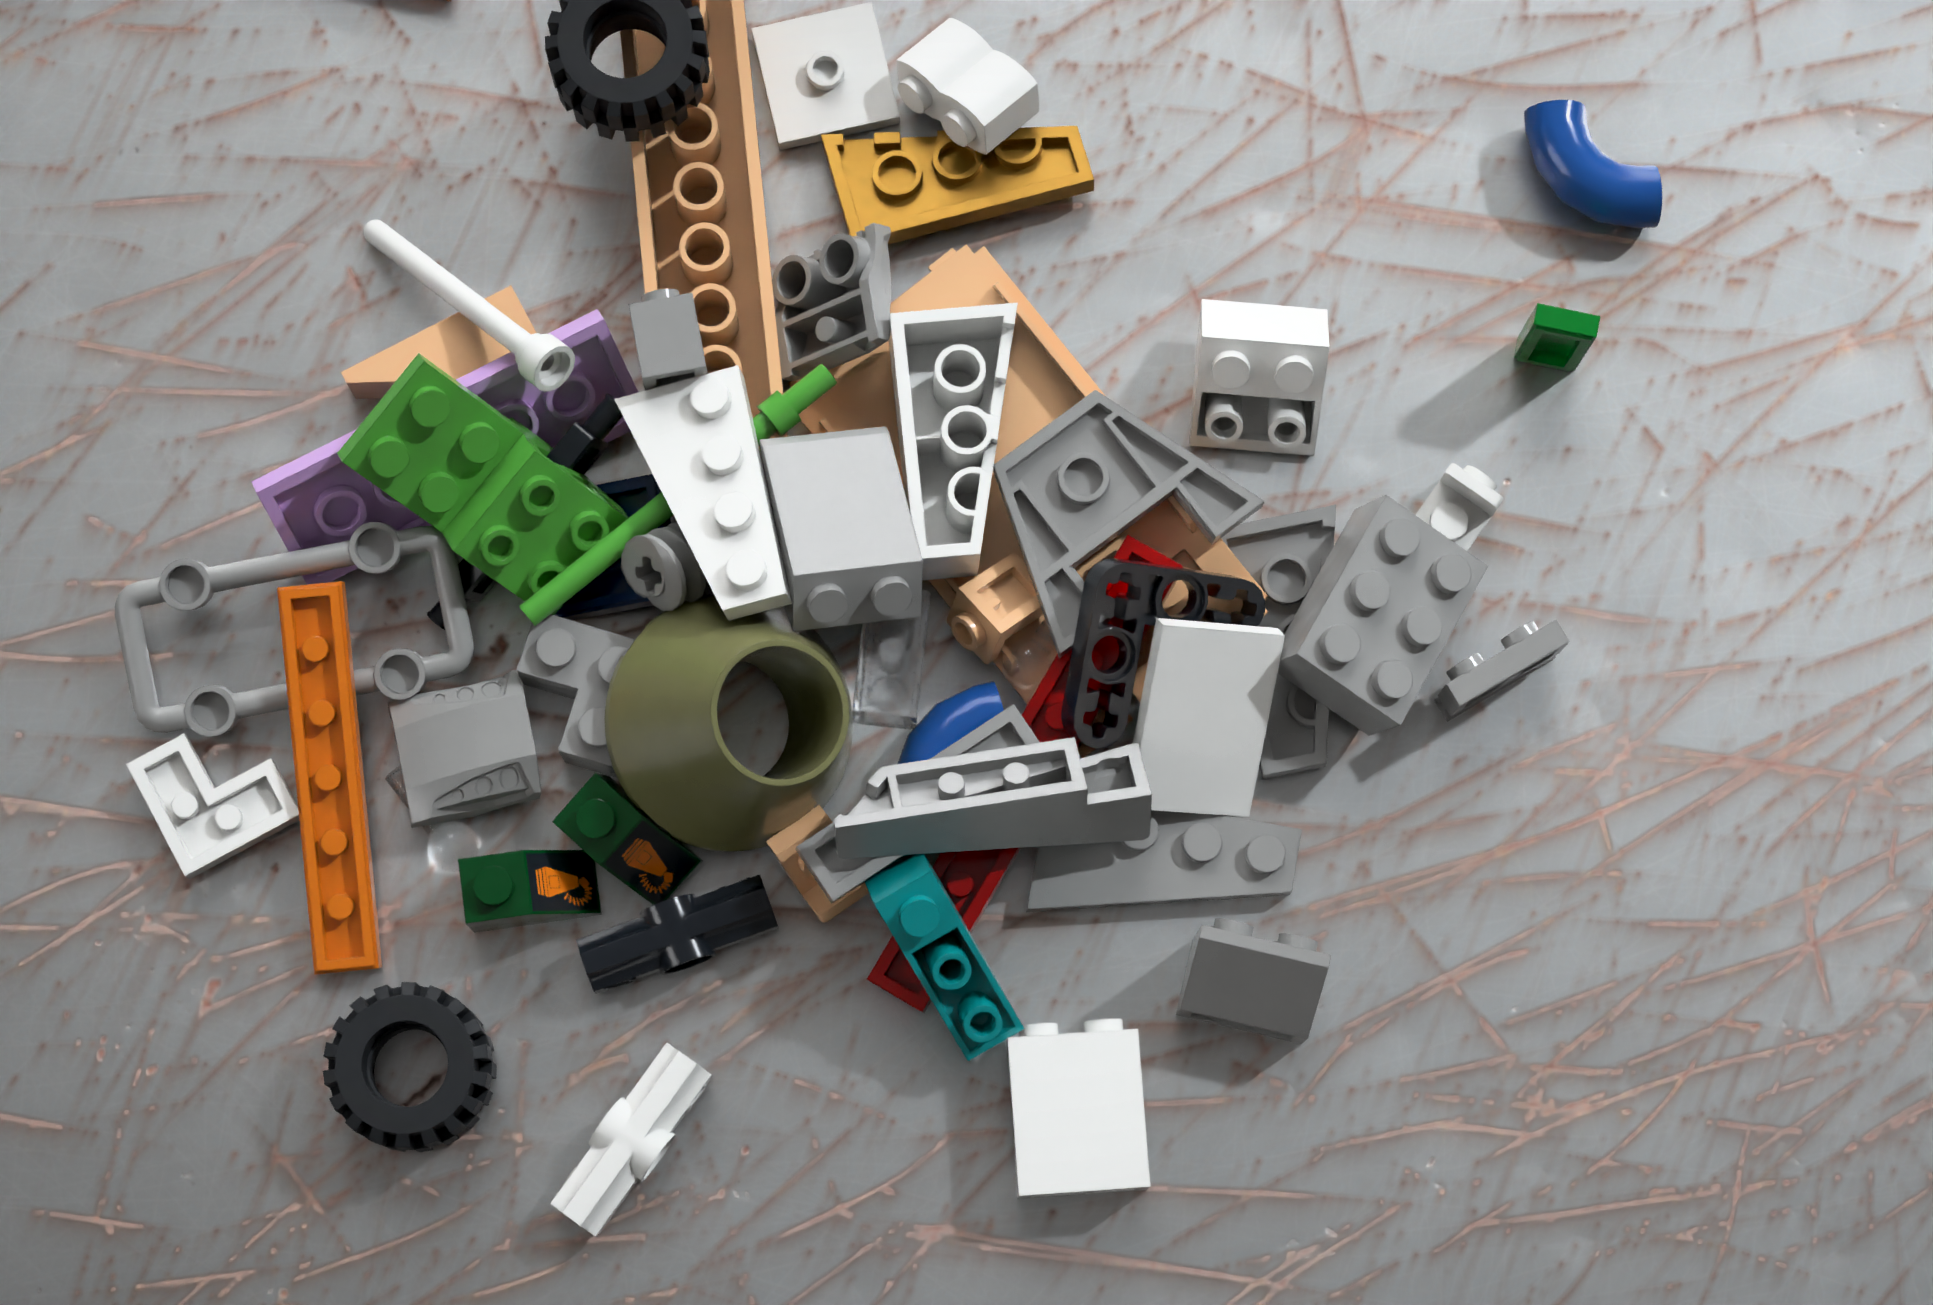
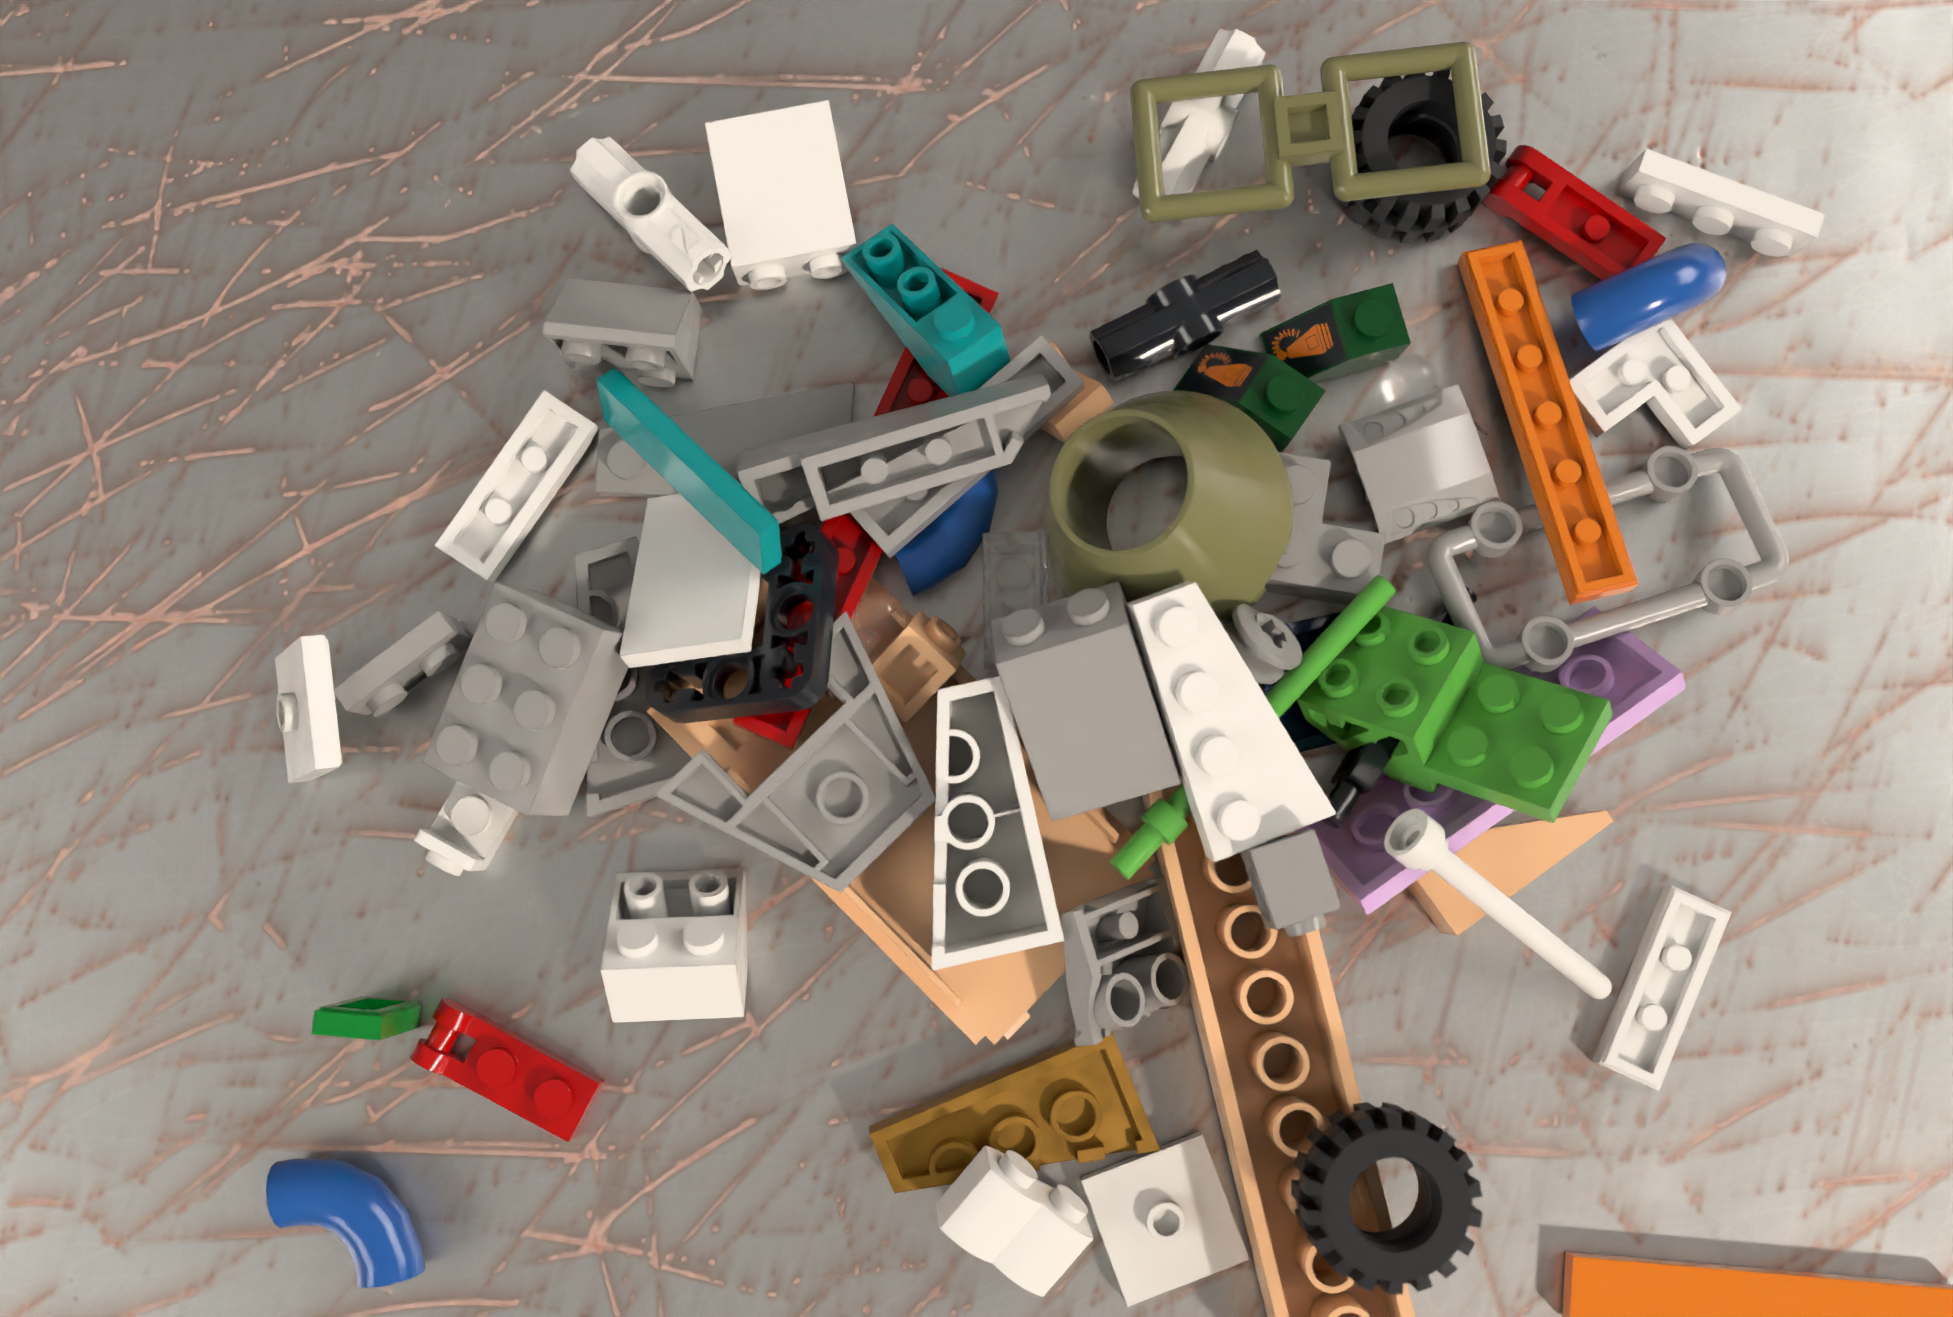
camera: 175 degrees right, 5 degrees up
none -> white plate [275,635,342,783]
none -> red plate [410,998,605,1142]
none -> white plate [435,390,600,584]
none -> white piece [570,136,731,292]
none -> teal tile [596,368,782,575]
none -> olive bar [1130,42,1491,223]
none -> red plate [1483,145,1667,280]
none -> blue cylinder [1571,243,1727,351]
none -> white tile [1592,885,1732,1091]
none -> white plate [1617,149,1825,257]

